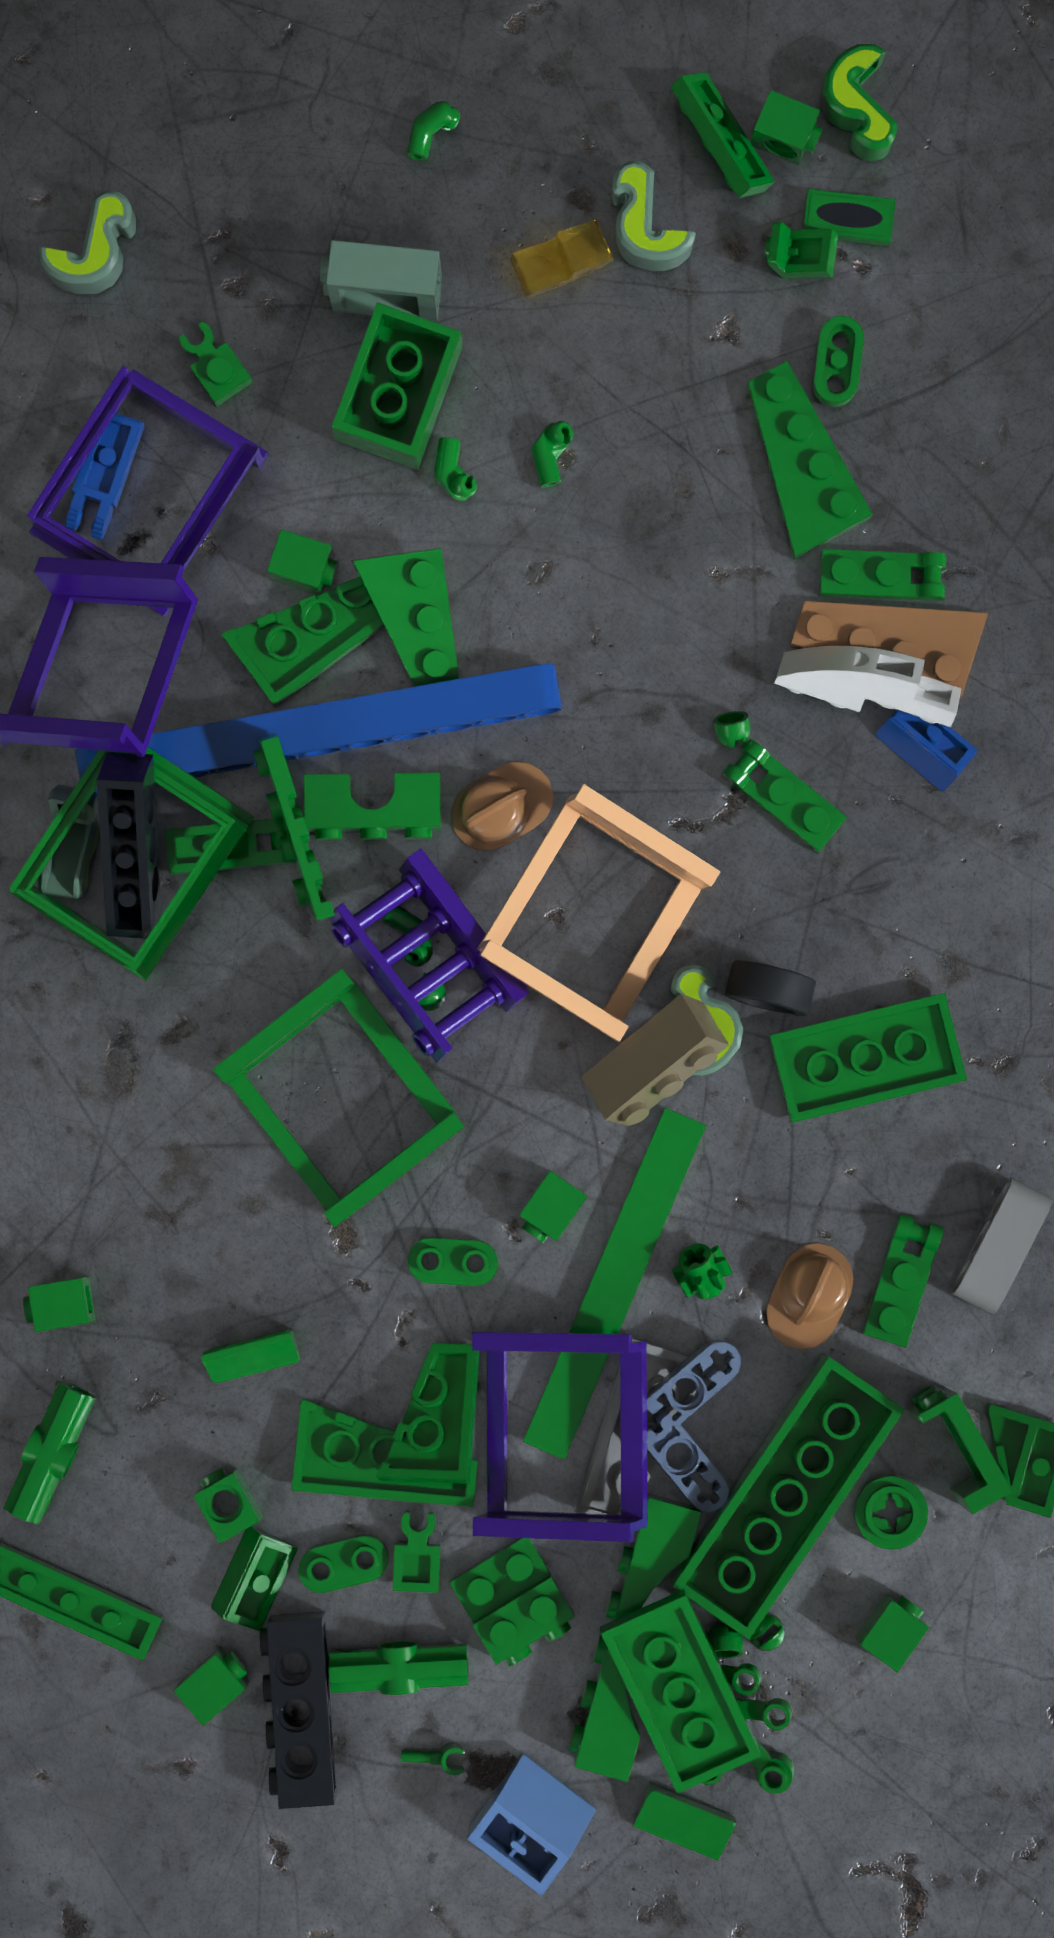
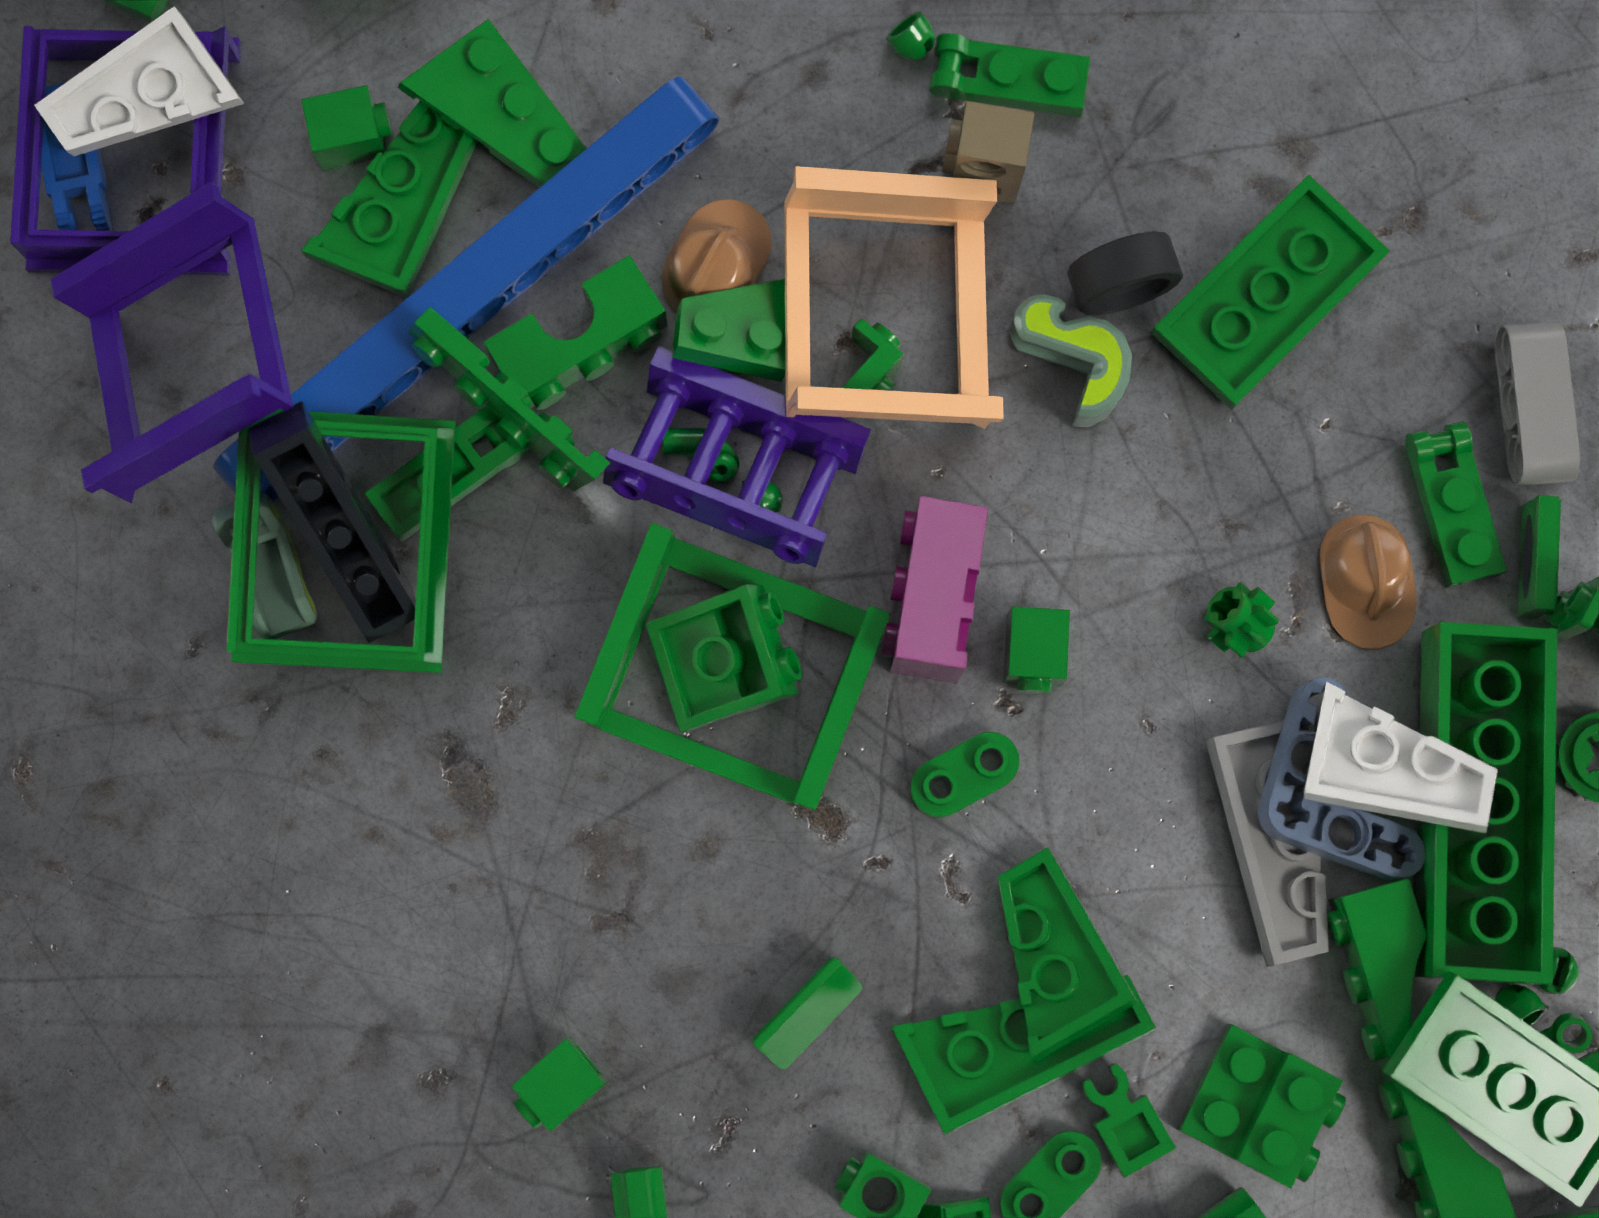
camera: 35 degrees left, 5 degrees down
dark purple piece [472,1332,648,1542] -> none
green tile [523,1108,707,1460] -> none
dark tan brick [581,994,729,1127] -> none
none -> white wing [34,6,245,156]
none -> green plate [645,584,802,732]
none -> green wing [672,279,786,382]
none -> green bracket [842,318,904,391]
none -> magenta wedge [881,496,989,684]
none -> dark tan brick [942,101,1035,204]
none -> white wing [1304,682,1497,833]
none -> green tile [1517,495,1561,619]

